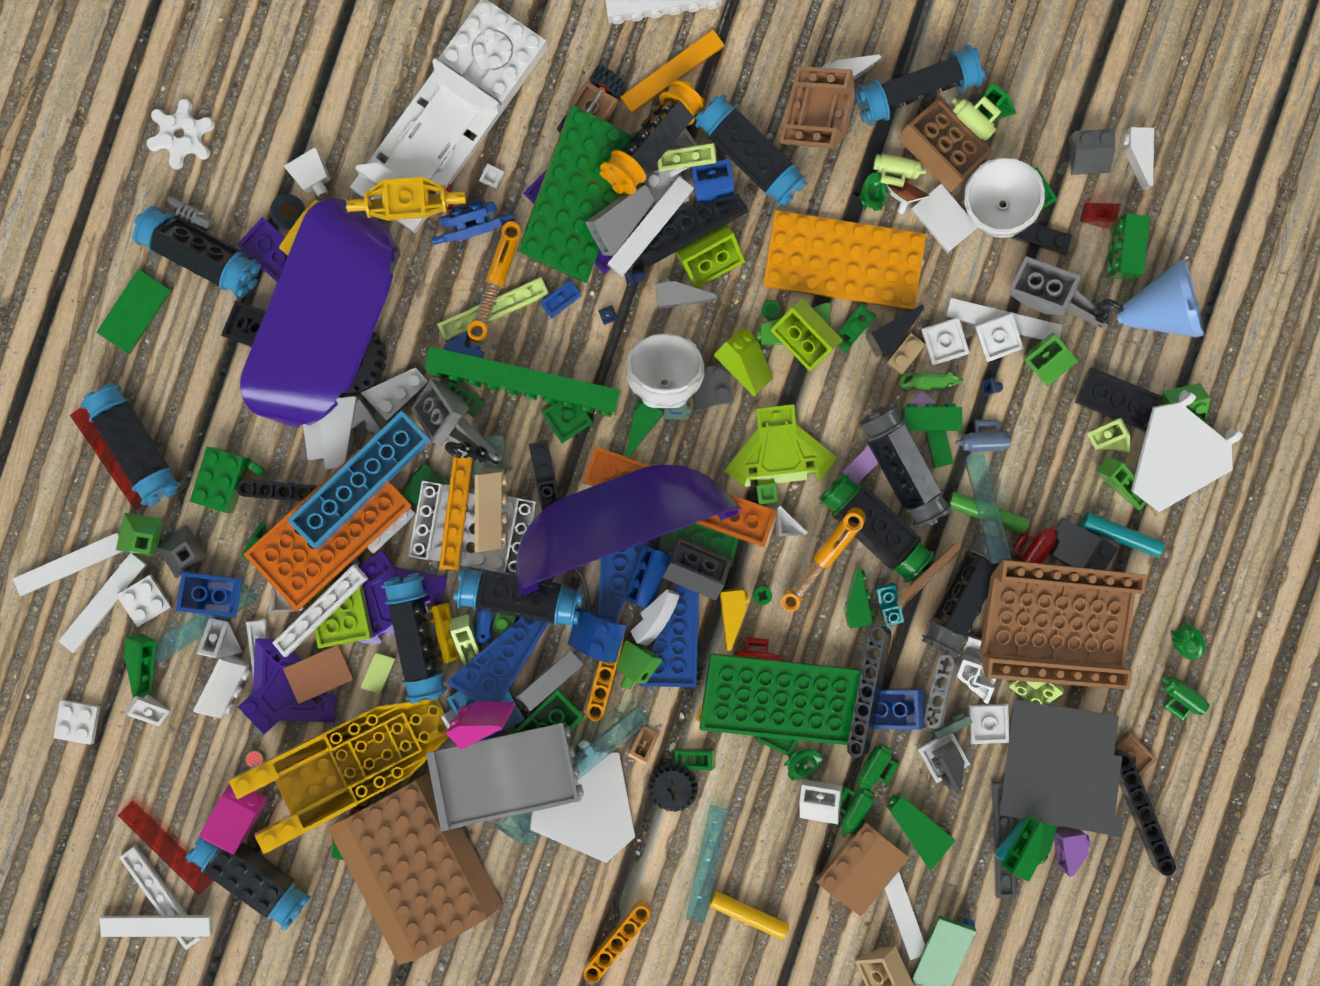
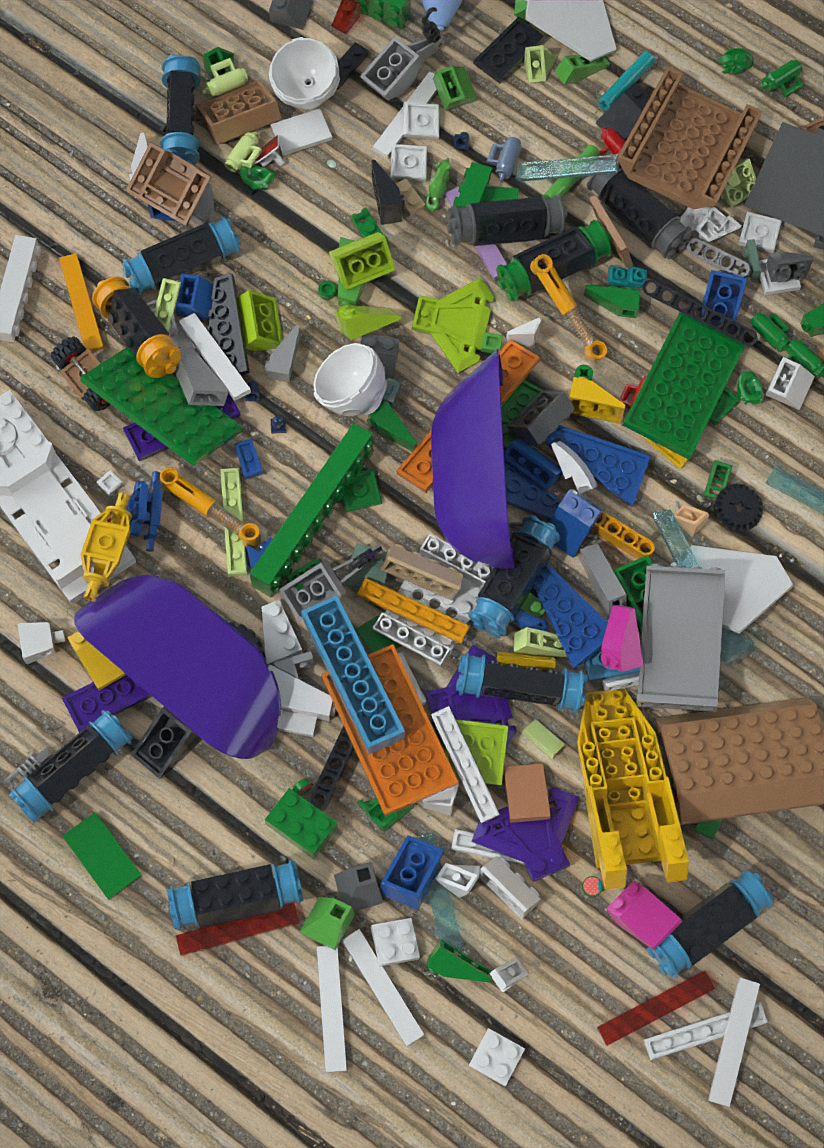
camera: 75 degrees left, 20 degrees down
black wheel [270,194,305,229] -> none
black slope [529,440,560,511] -> none
bright green torso [616,640,663,690] -> none
light orange plate [763,210,927,310] -> none
none -> light grey slope [191,183,215,225]

